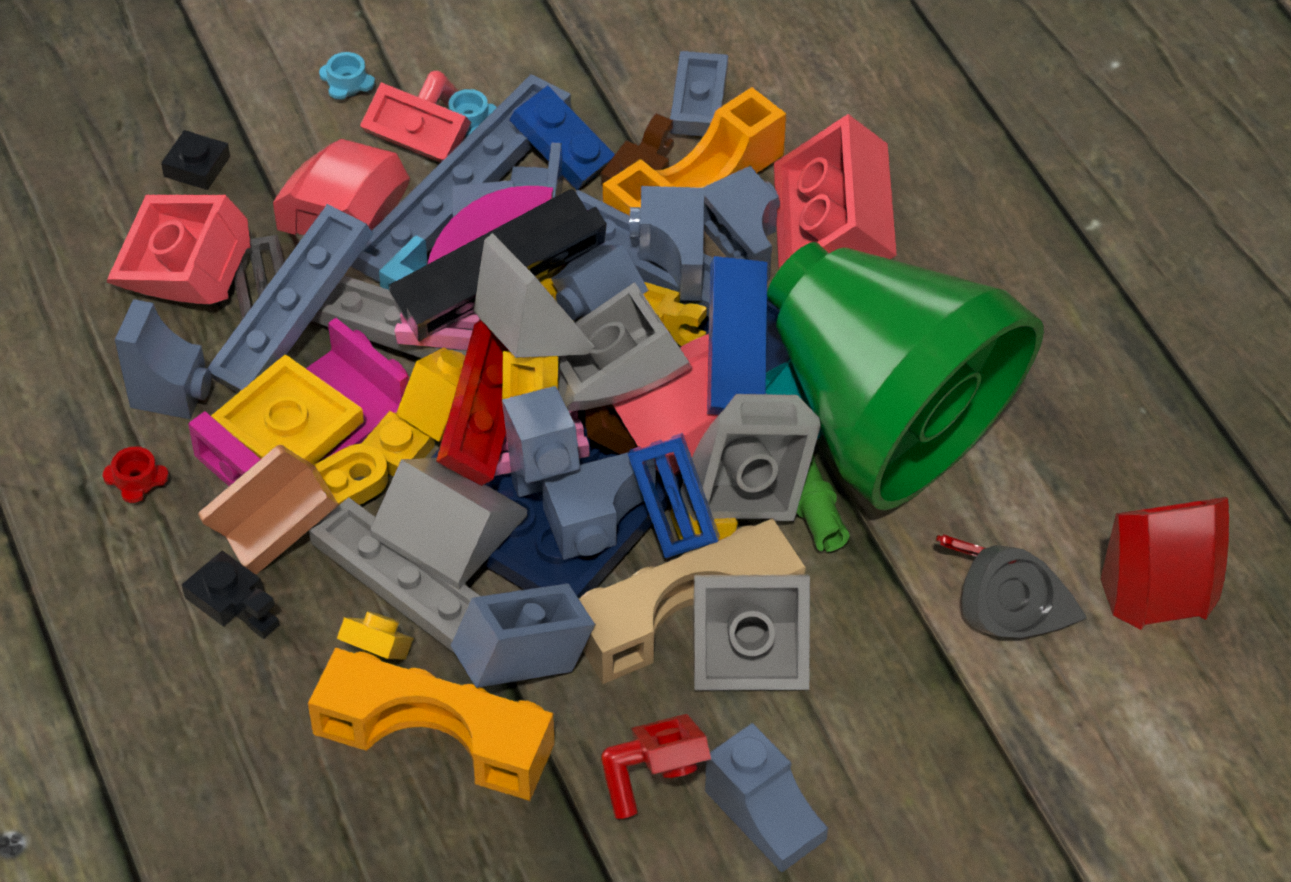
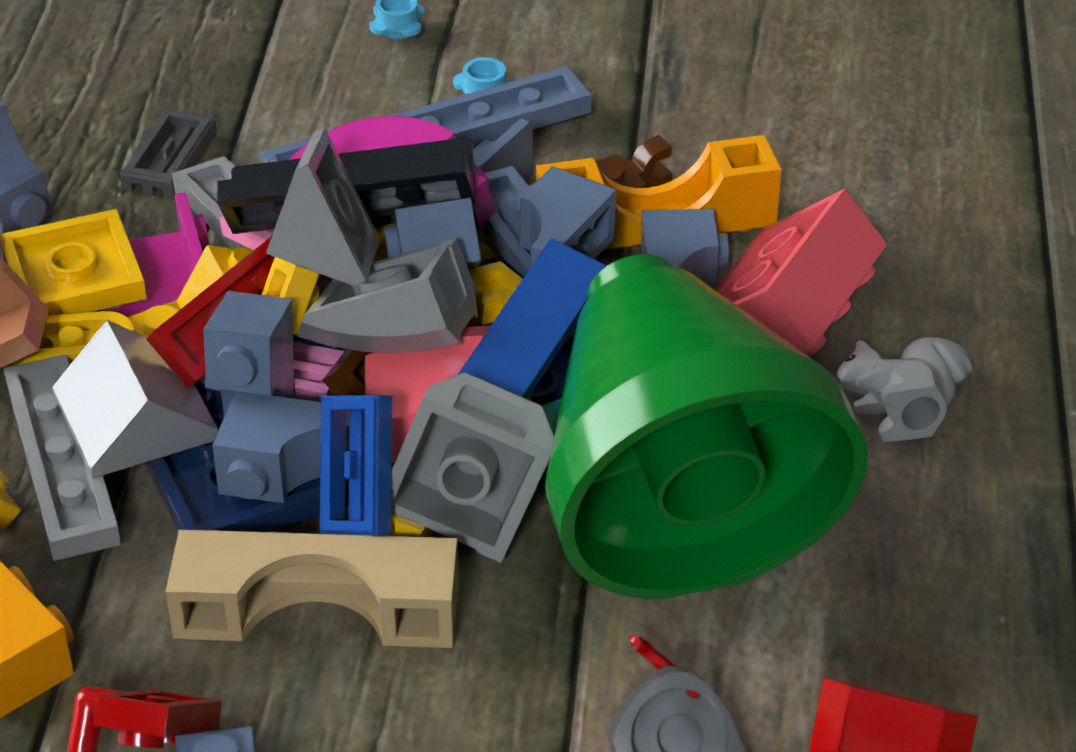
camera: 30 degrees right, 10 degrees down
coral slope [106,195,251,304] -> none
black plate [161,130,230,190] -> none
sand blue plate [207,204,373,393] -> none
coral slope [273,139,410,235] -> none
coral plate [360,71,471,163] -> none
sand blue brick [450,583,595,688] -> none
blue plate [509,85,615,190] -> none
sand blue plate [670,51,728,136] -> none
light grey slope [693,575,810,690] -> none
bright green pin [796,455,850,552] -> none
none -> light grey animal [836,337,972,442]

